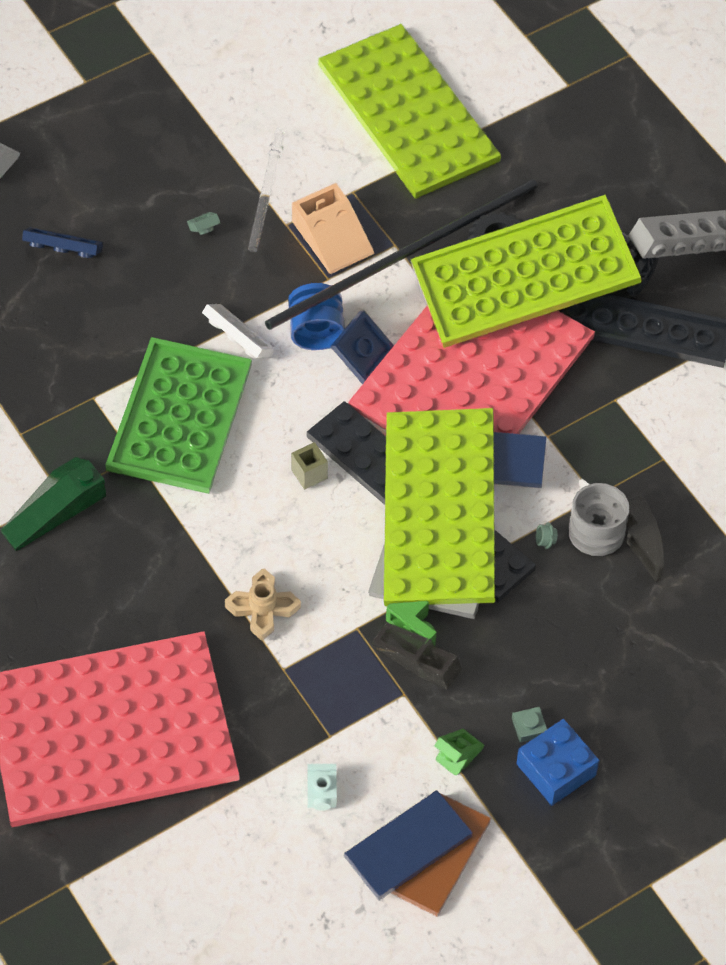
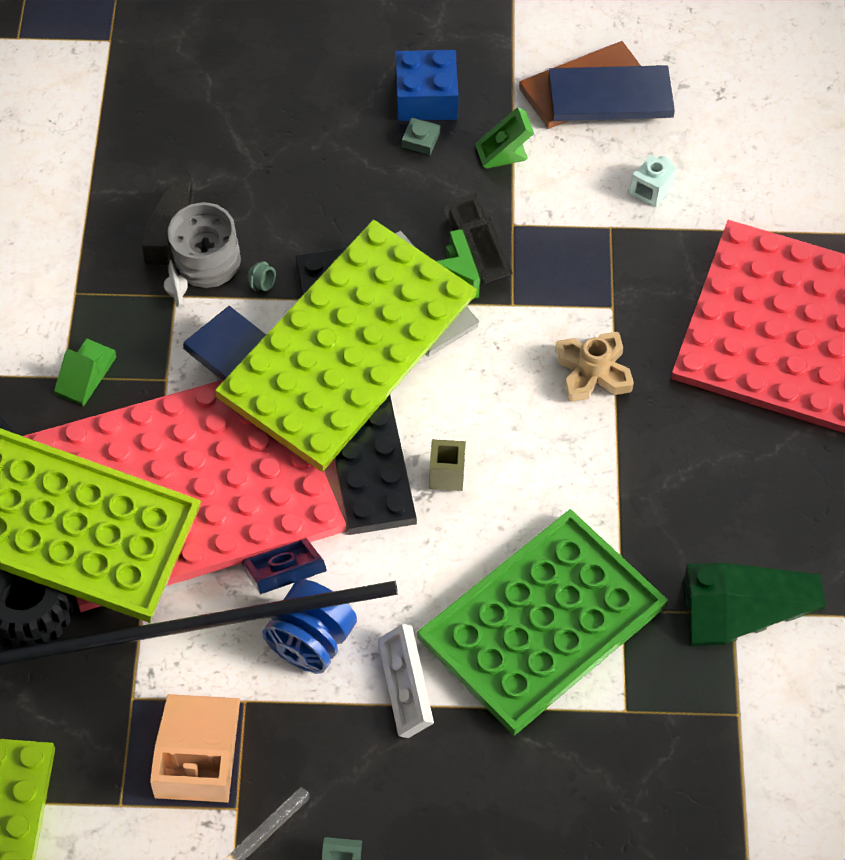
camera: 145 degrees left, 0 degrees up
none -> bright green slope [54,339,116,407]

